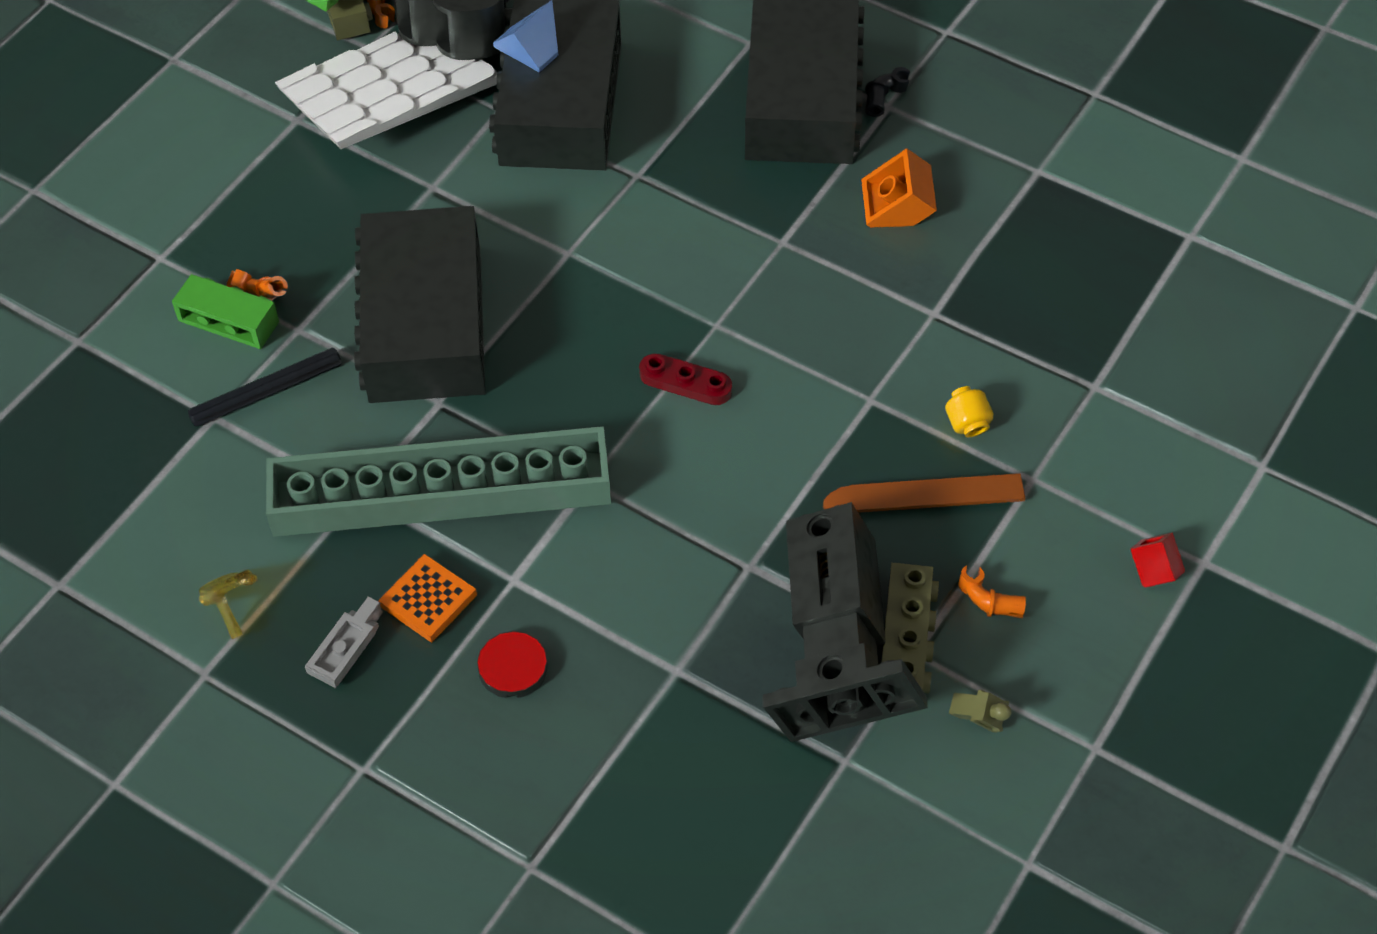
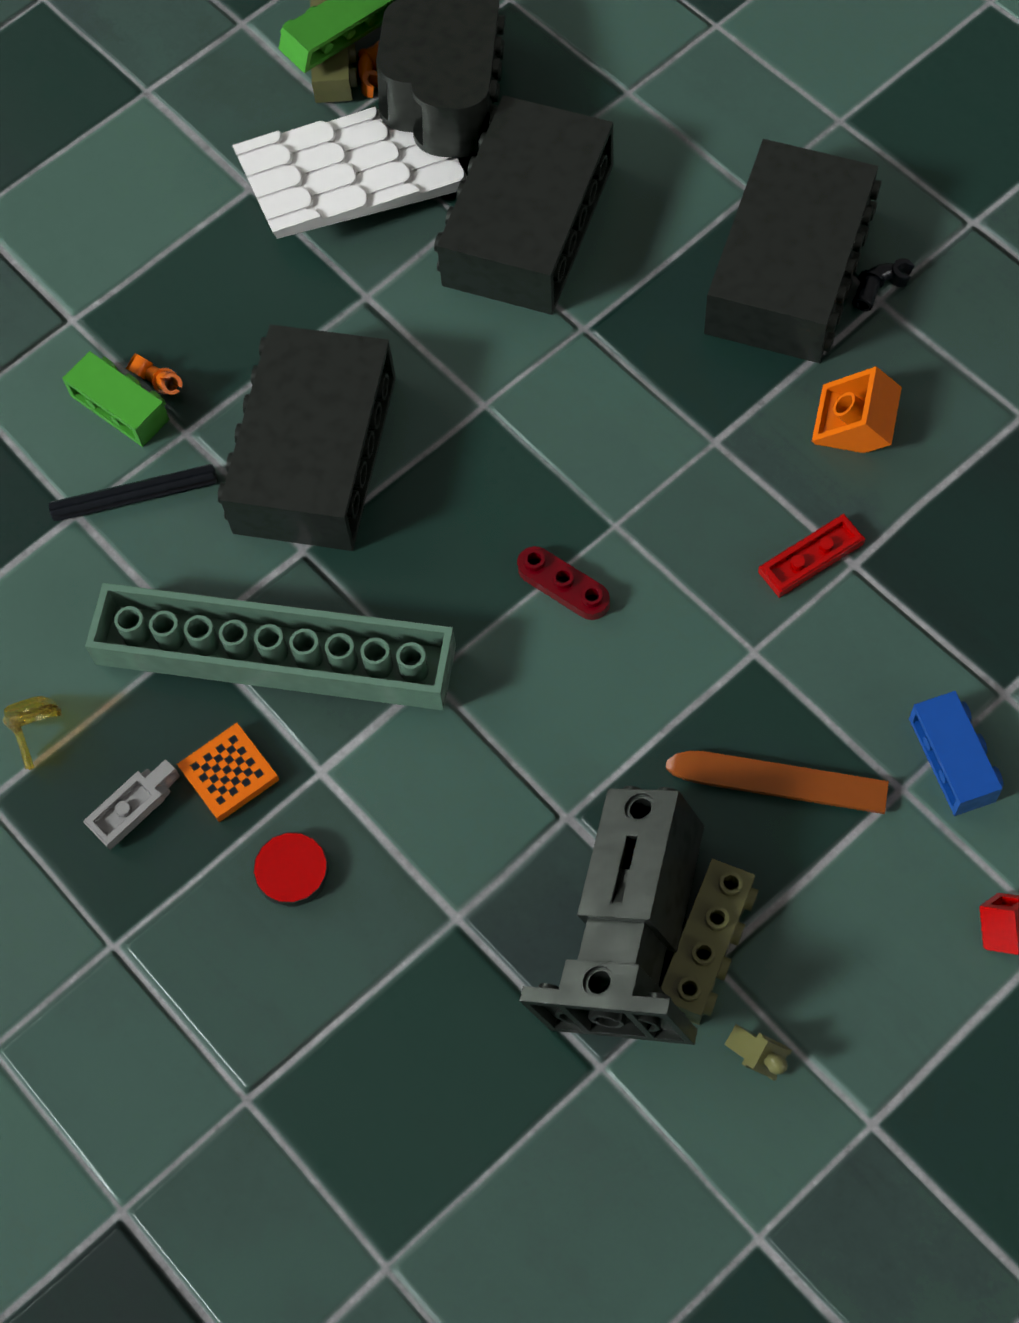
camera: 20 degrees right, 10 degrees up
medium blue slope [493,0,558,73] -> none
yellow head [945,386,993,438] -> none
orange piece [958,565,1026,619] -> none
none -> red tile [758,513,865,598]
none -> blue brick [909,691,1003,816]

